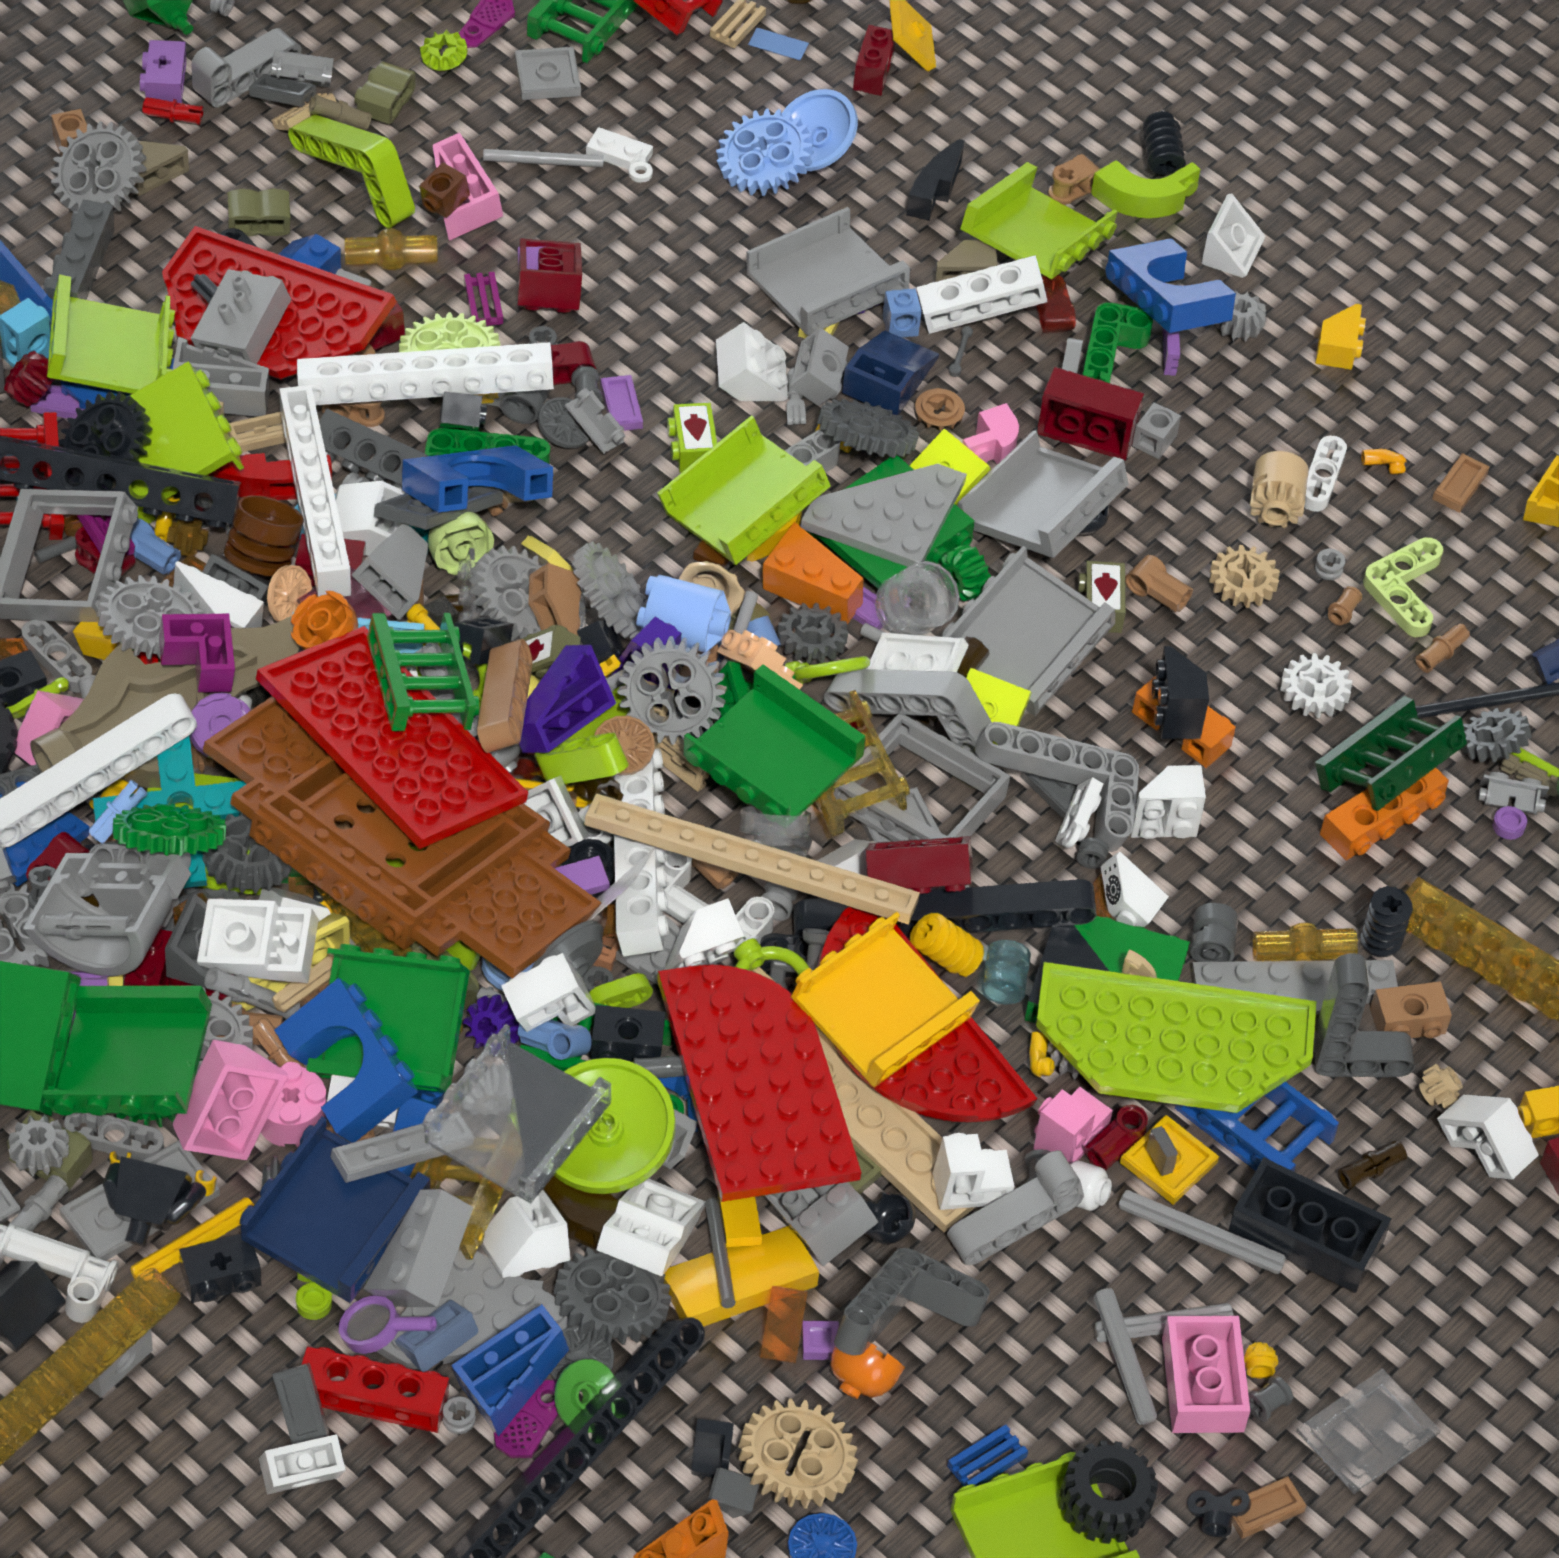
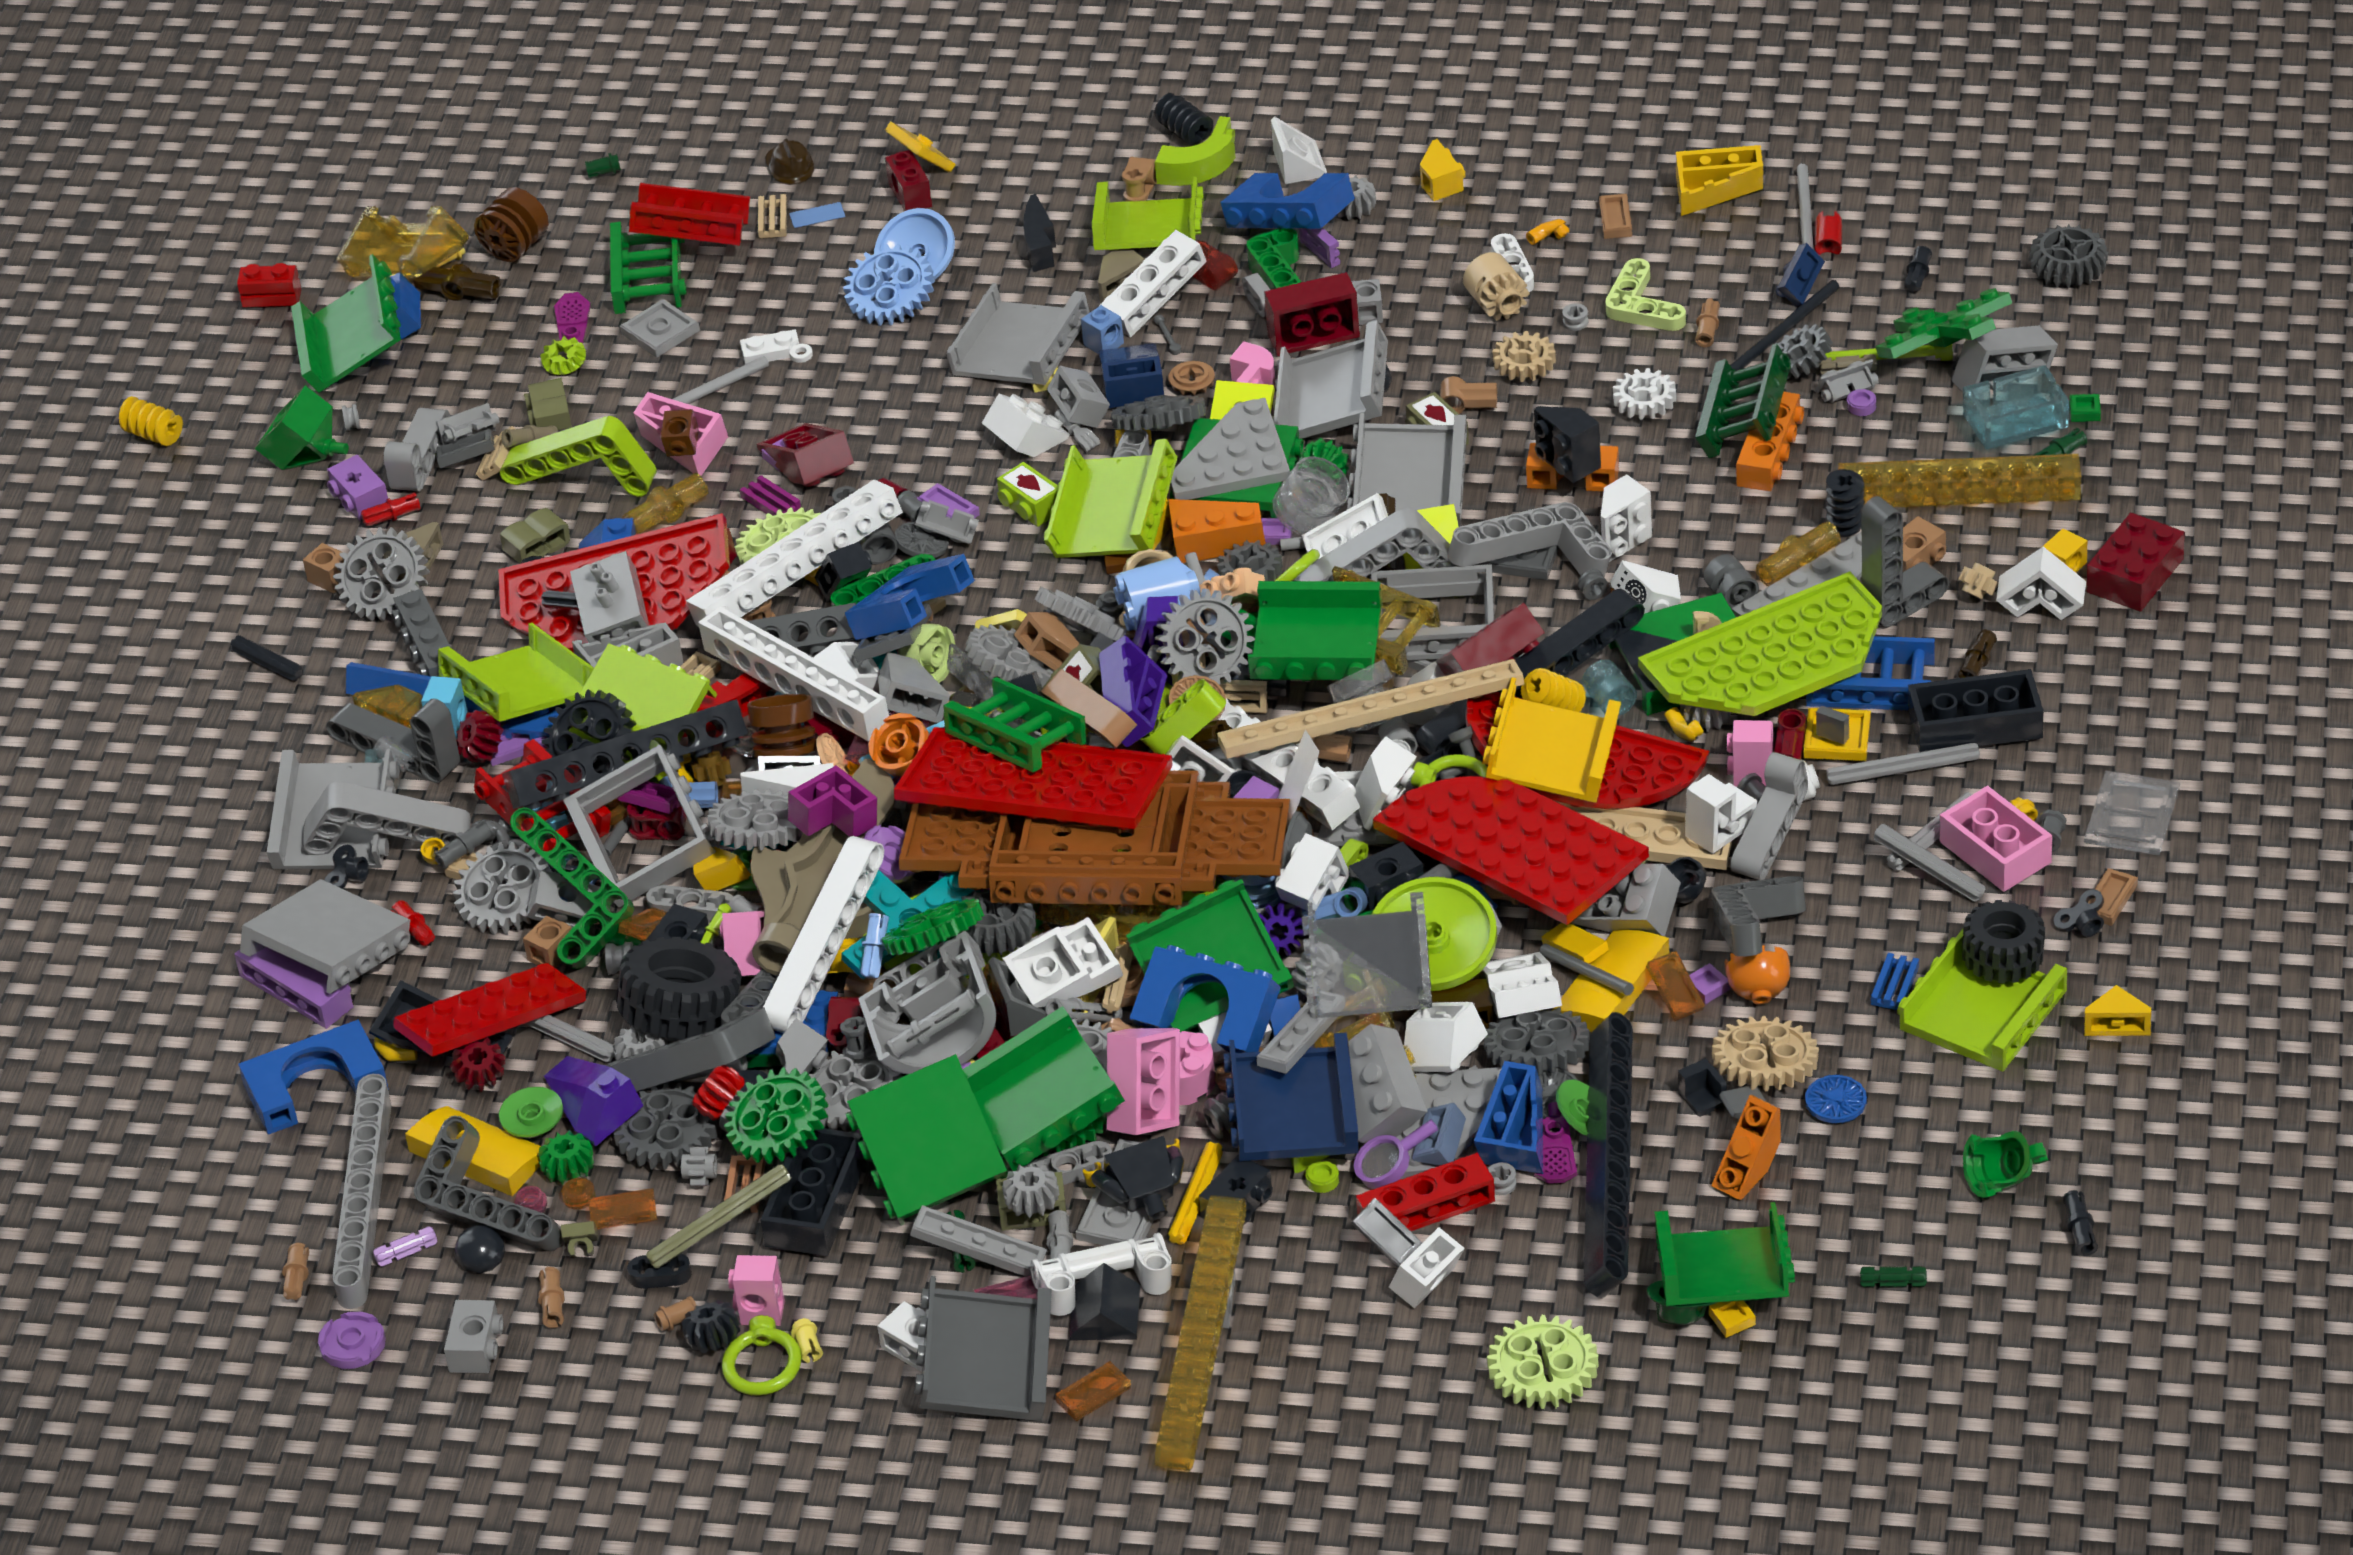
camera: 25 degrees left, 10 degrees down
white hinge [1055,777,1103,849] -> none
medium nougat pin [1328,586,1362,625] -> none

